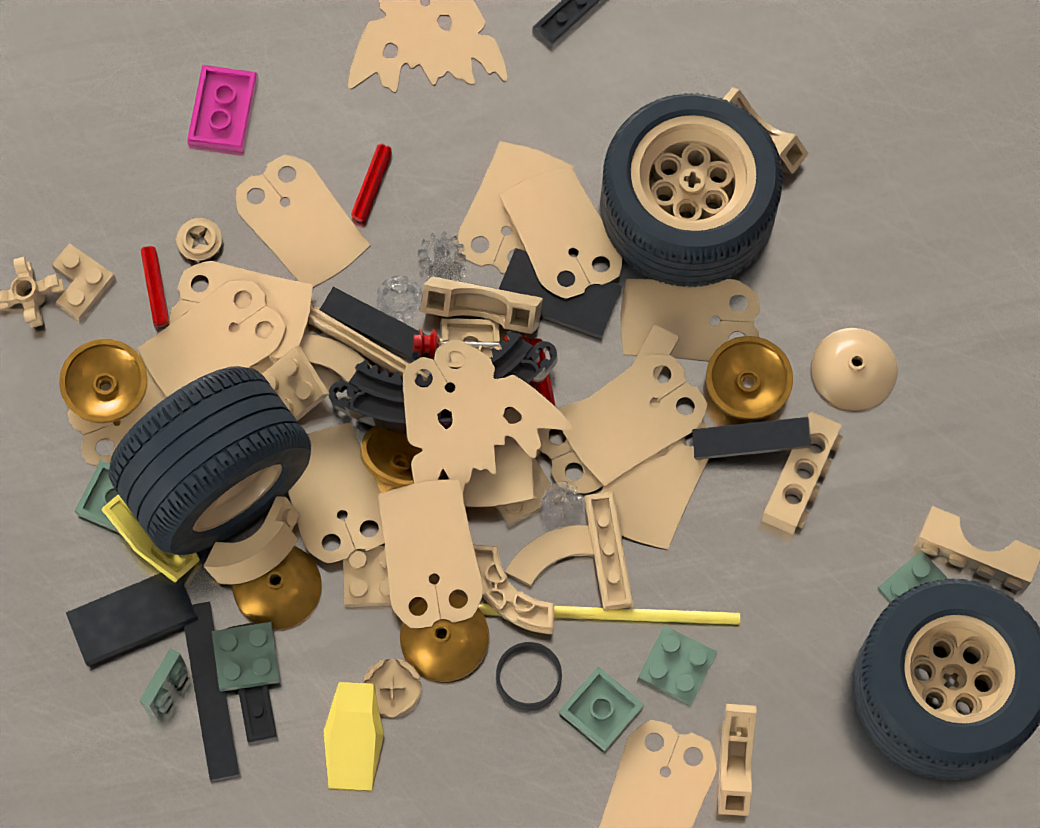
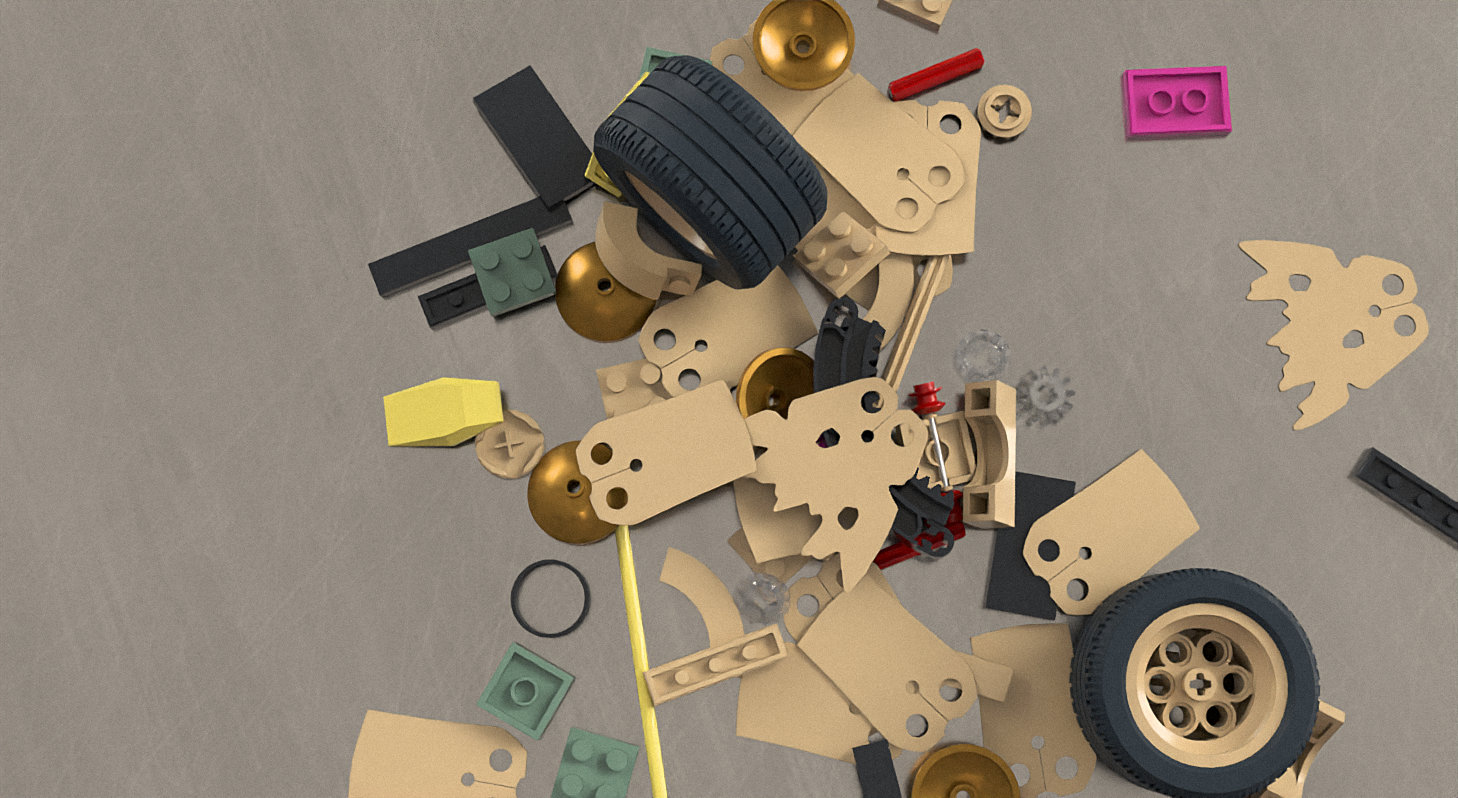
camera: 80 degrees right, 10 degrees up
sand green plate [139,648,188,719] -> none
tan piece [236,155,370,287] -> none
black tile [319,287,427,362] -> none
red axle [351,144,392,222] -> none
tan piece [458,141,574,274] -> none
tan tile [473,545,554,635] -> none

